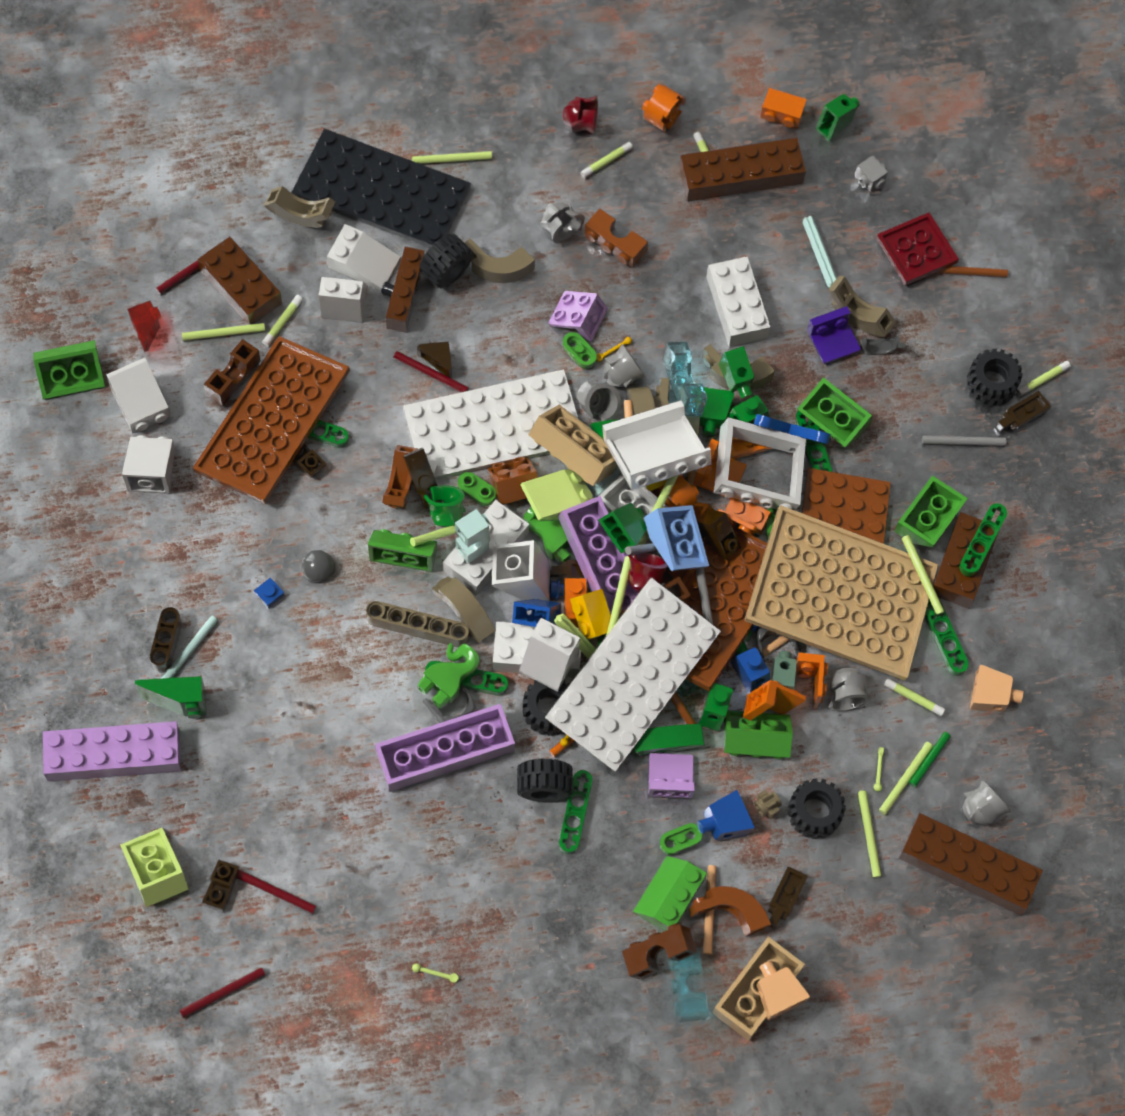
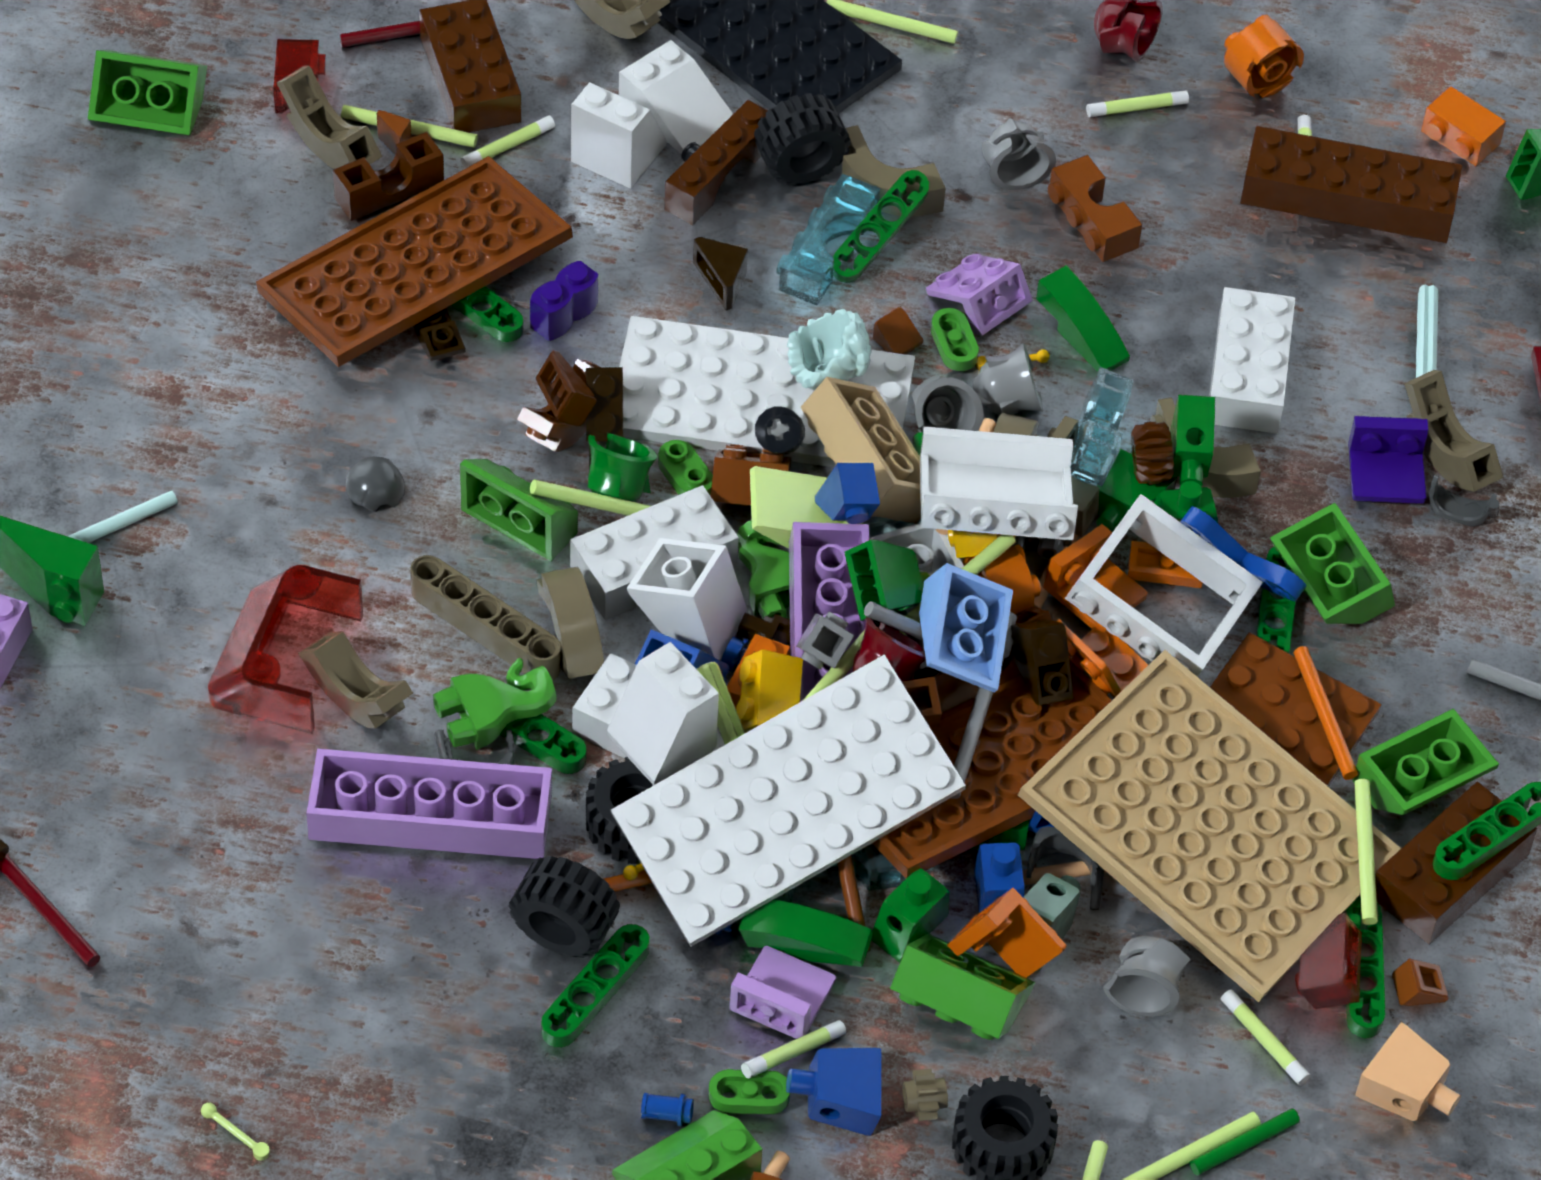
camera: 25 degrees right, 15 degrees down
white slope [106,358,171,433] -> none
white slope [122,435,175,494] -> none
dark brown beam [150,607,182,673] -> none
blue plate [254,577,285,608] -> none
dark red bar [393,351,469,392] -> none
light aqua arch [455,509,490,563] -> none
orange bracket [796,652,828,709] -> none
yellowish green hinge [874,747,884,792] -> none
none -> clear red windscreen [208,565,363,734]
none -> dark tan arch [277,66,383,169]
none -> dark tan arch [298,631,413,729]
none -> dark orange slope [377,110,411,155]
none -> dark purple brick [530,261,599,341]
none -> reddish brown slope [535,350,597,427]
none -> blue pin [641,1093,694,1127]
none -> yellowish green bar [741,1020,846,1079]
none -> black piece [755,406,805,455]
none -> clear light blue arch [776,174,881,306]
none -> light aqua hair [787,309,872,390]
none -> light grey brick [796,611,854,670]
none -> blue slope [815,463,880,524]
none -> green beam [831,170,929,283]
none -> dark orange slope [873,307,924,355]
none -> green slope [1036,265,1130,376]
none -> reddish brown gear [1131,421,1174,485]
none -> orange bar [1293,646,1358,780]
none -> clear red slope [1295,913,1362,1009]
none -> dark orange slope [1392,958,1449,1006]

